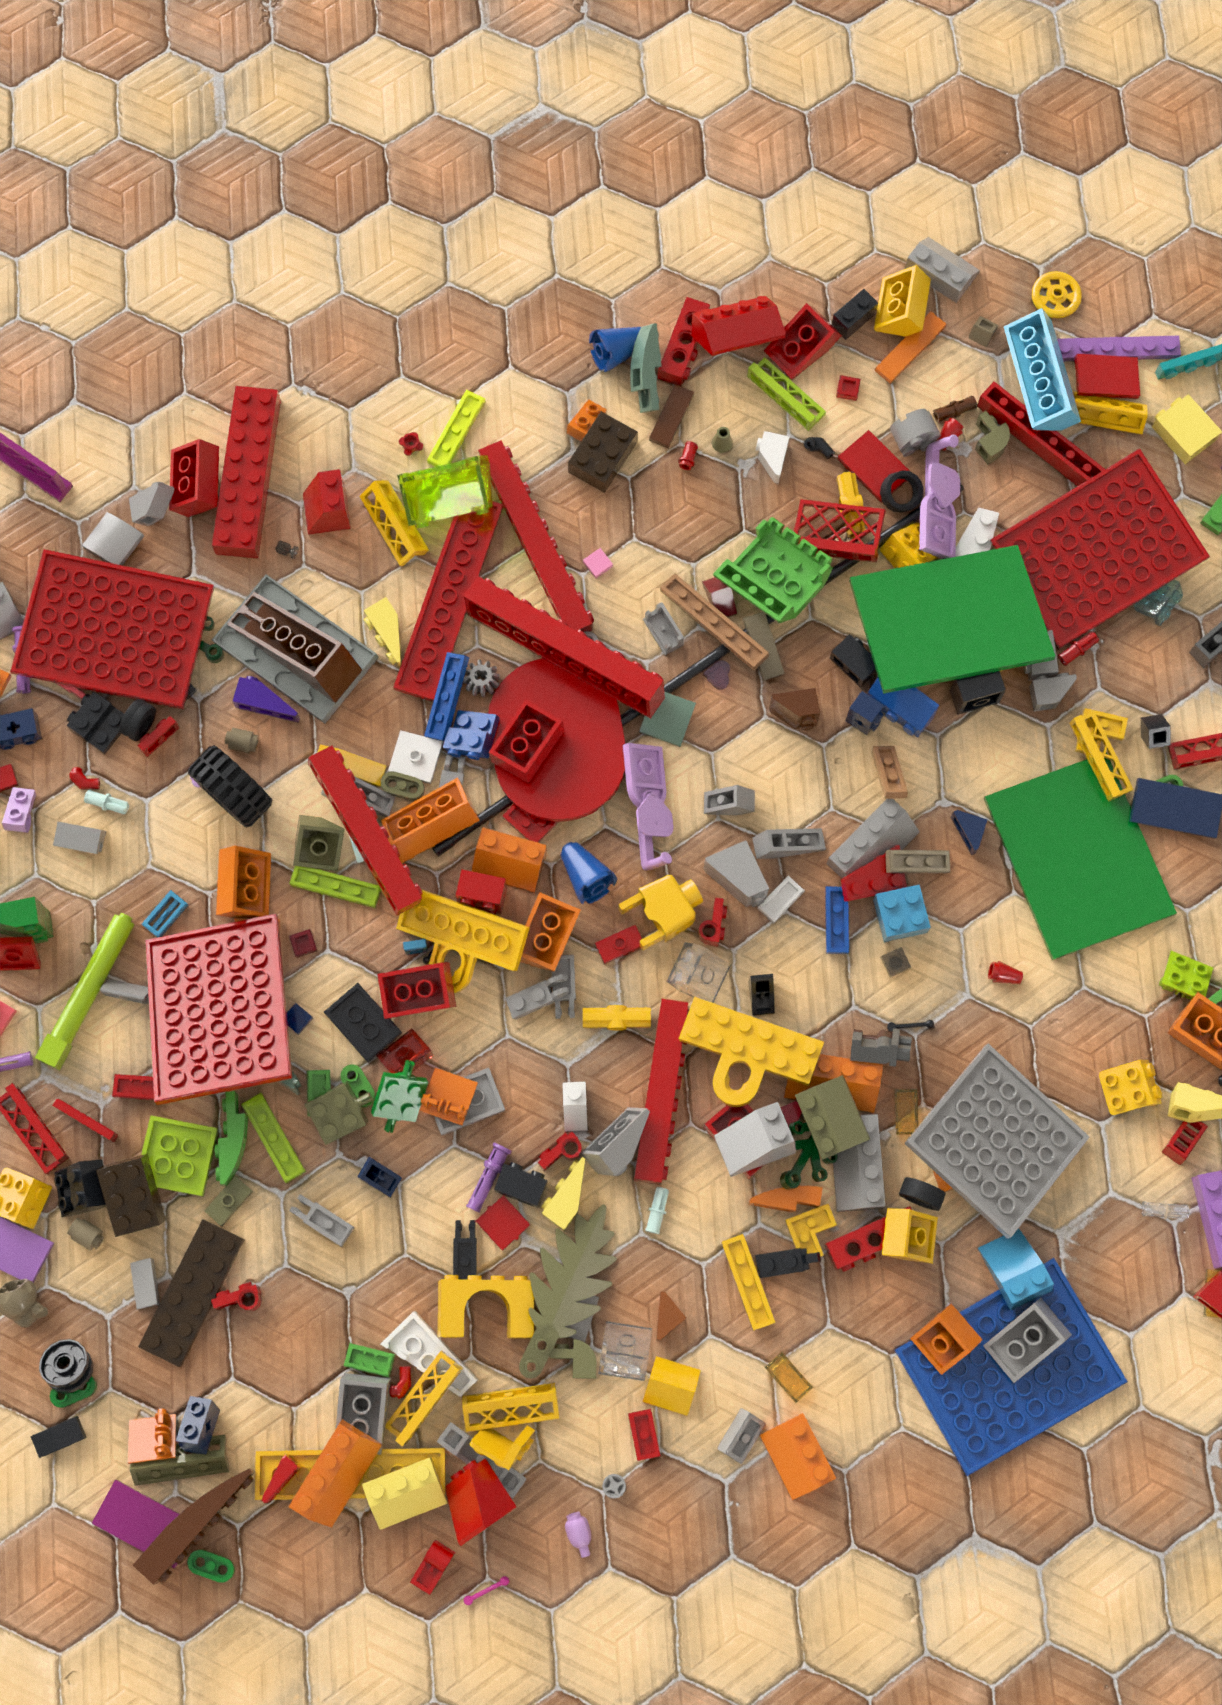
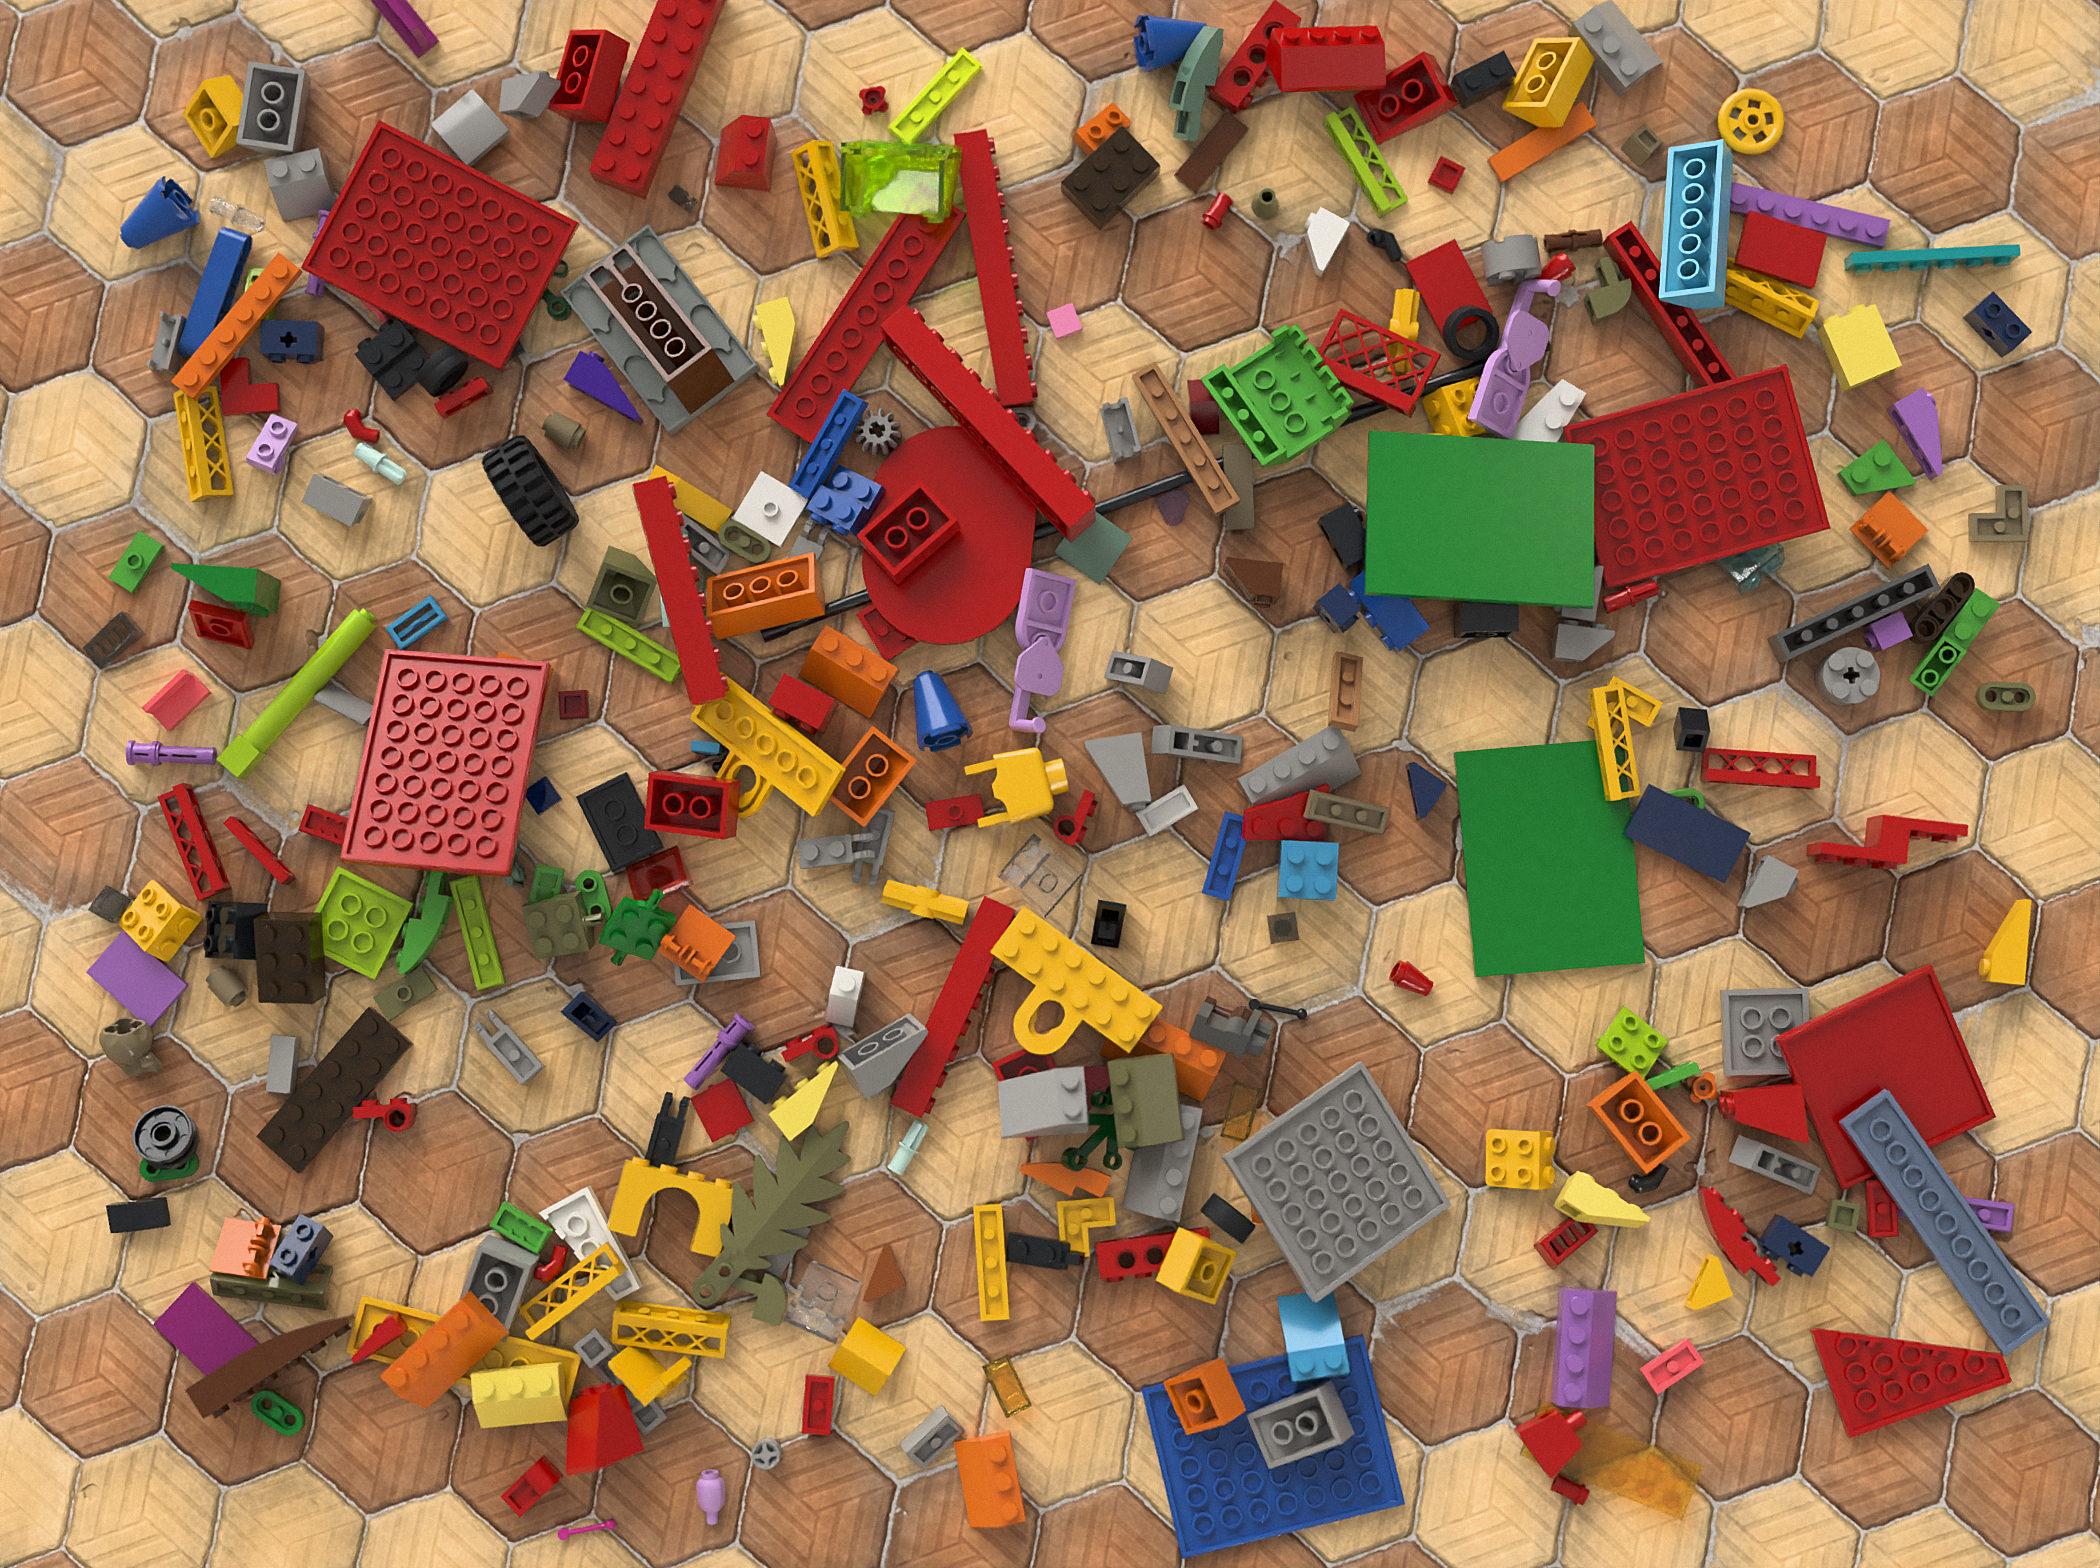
camera: 20 degrees right, 10 degrees up
orange slope [216,845,271,919] -> none

